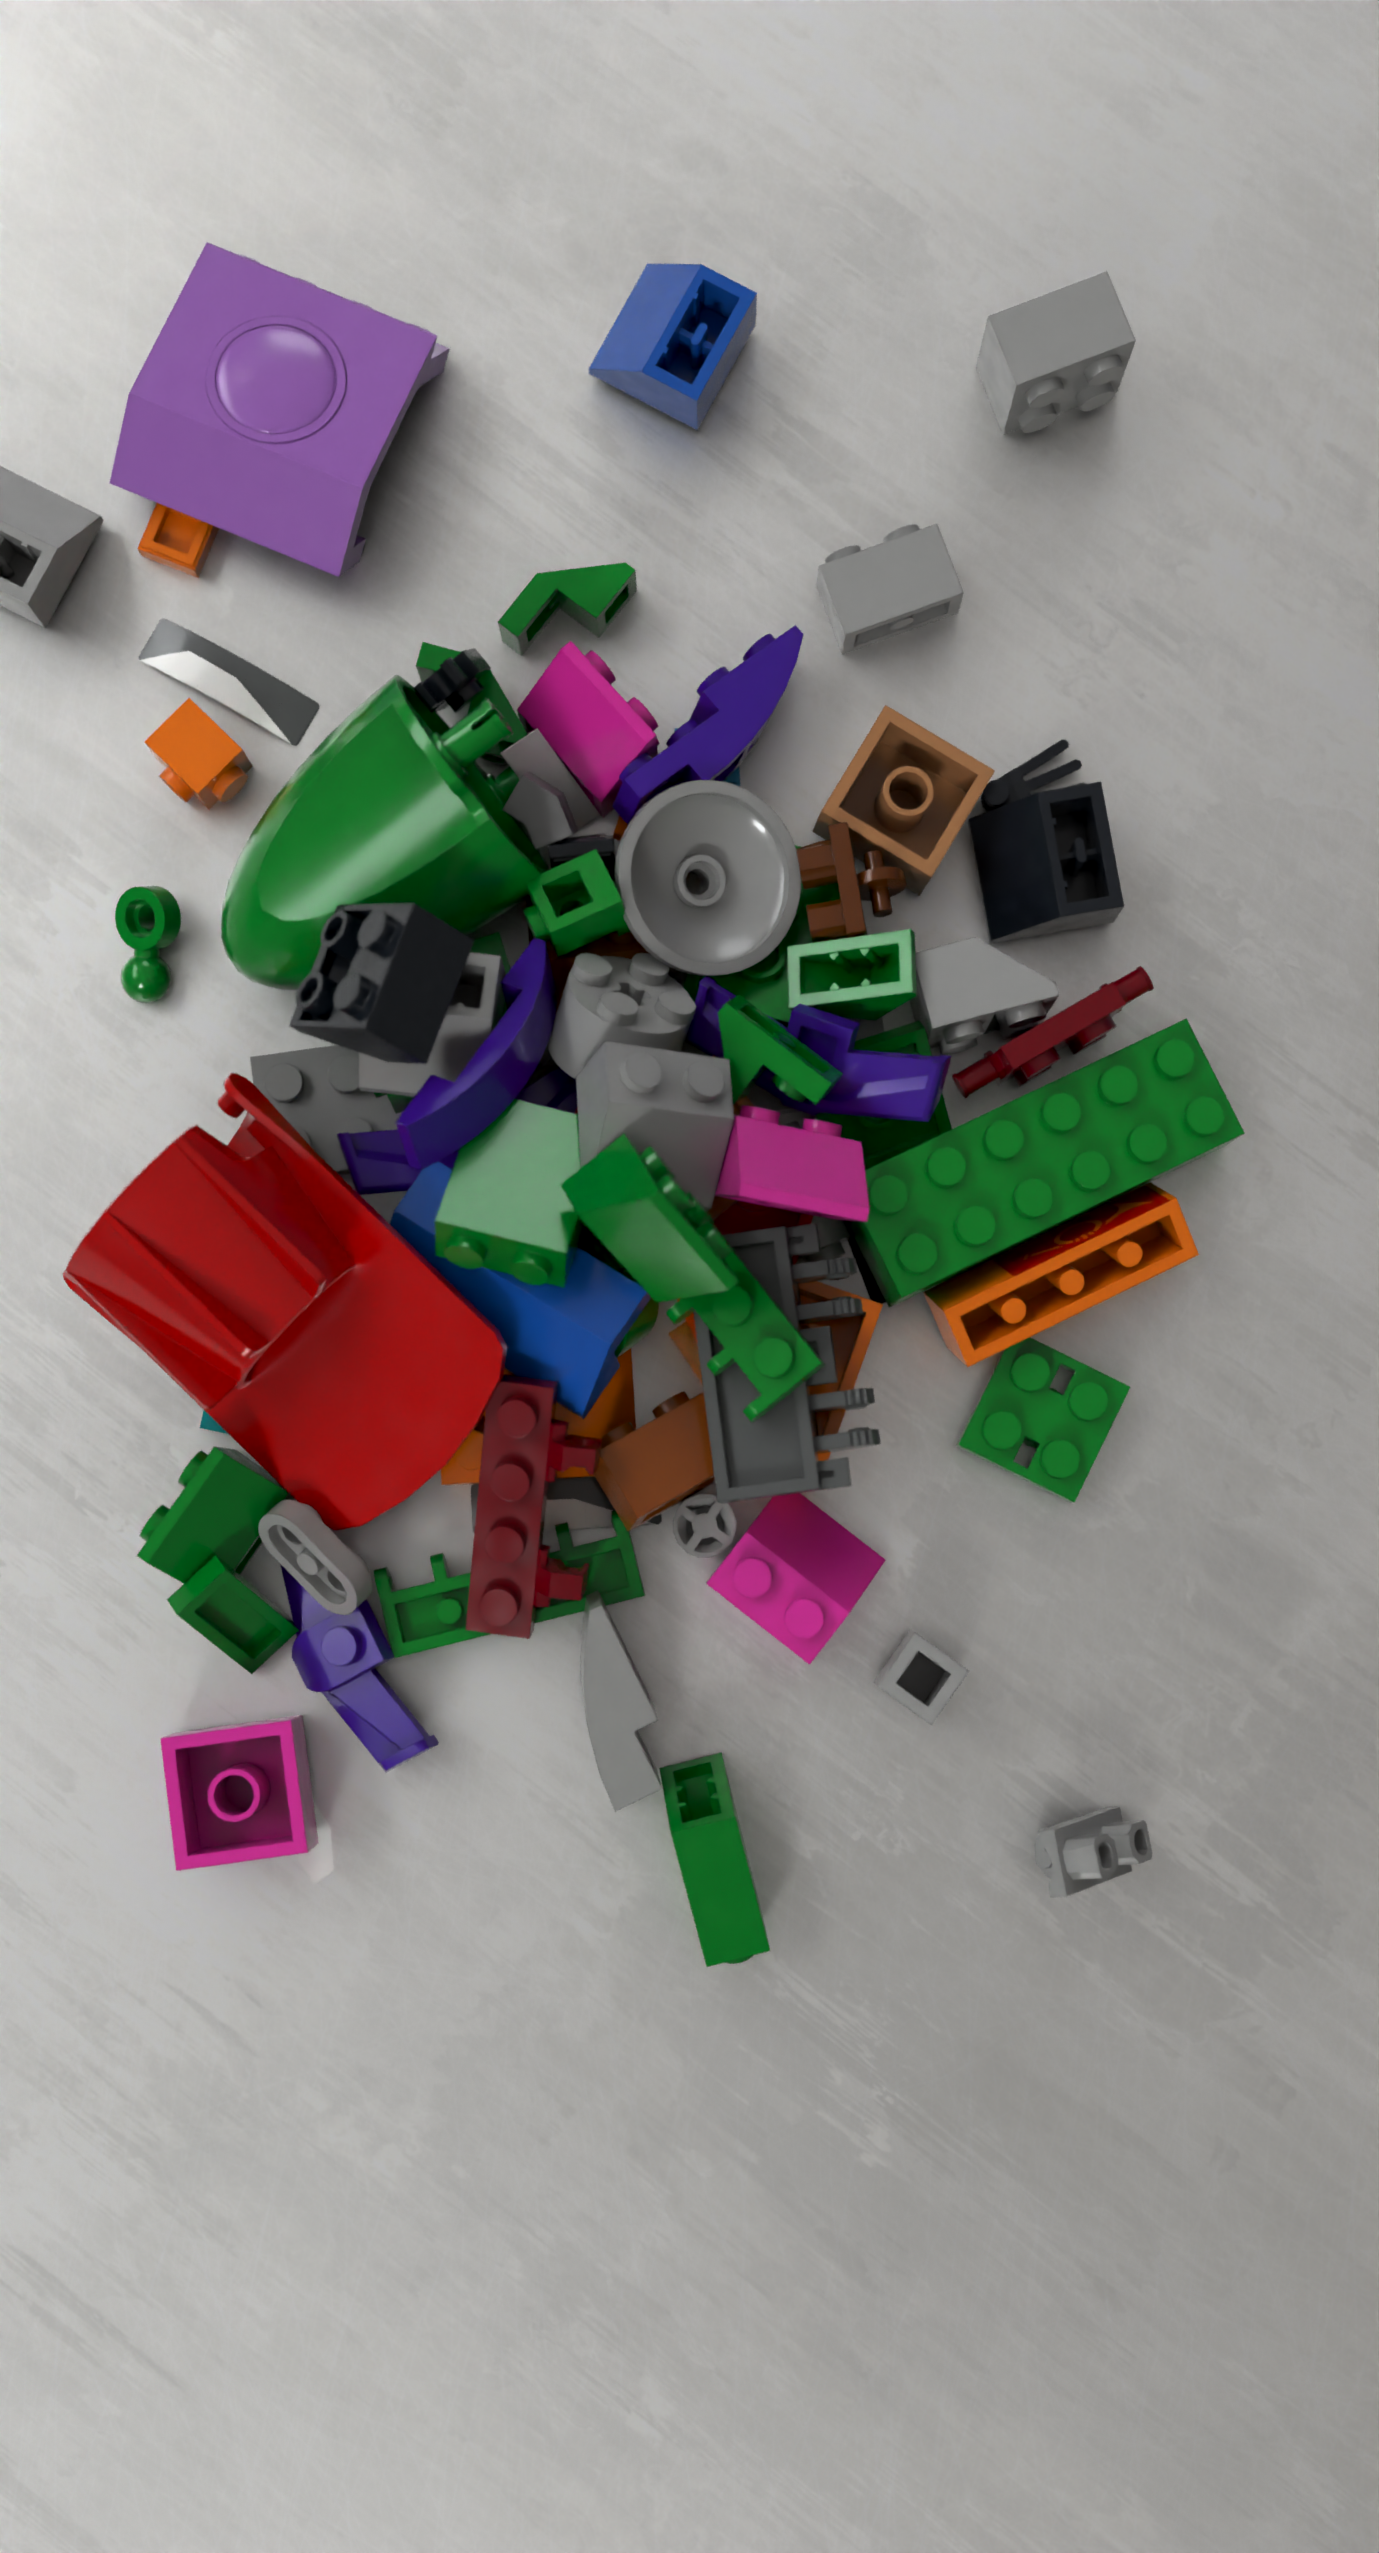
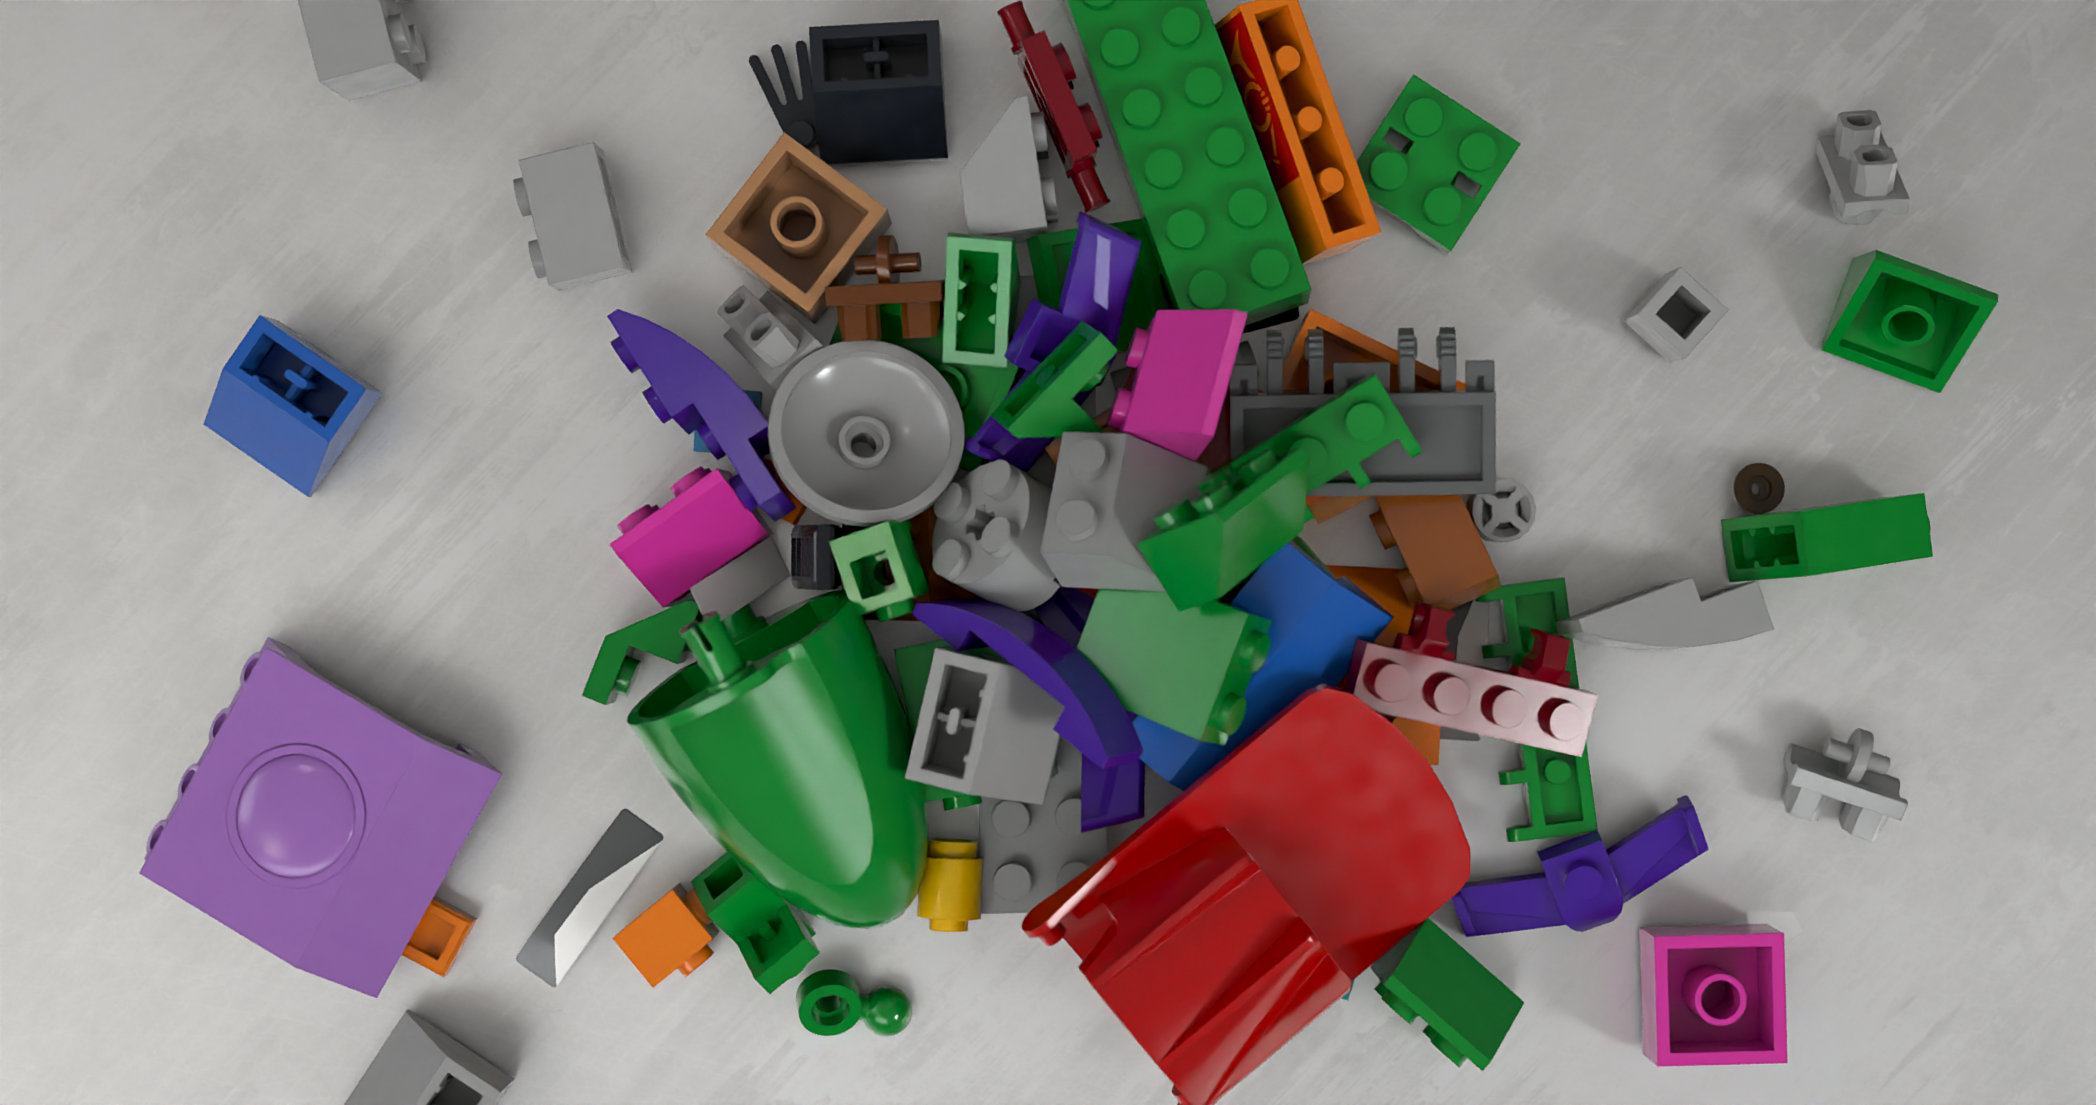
camera: 85 degrees left, 5 degrees up
green tile [167,1555,299,1674] -> none
light grey plate [258,1499,372,1615] -> none
black slope [289,903,475,1064] -> none
black plate [414,648,491,713] -> none
green slope [498,563,637,656] -> none
flat silver piece [502,772,579,850] -> none
dark pink slope [706,1493,886,1665] -> none
none -> green brick [690,852,820,994]
none -> light grey hips [717,285,824,391]
none -> yellow brick [917,838,983,932]
none -> dark brown piece [1732,463,1785,514]
none -> light grey hips [1783,728,1908,841]
none -> green slope [1821,250,1998,393]

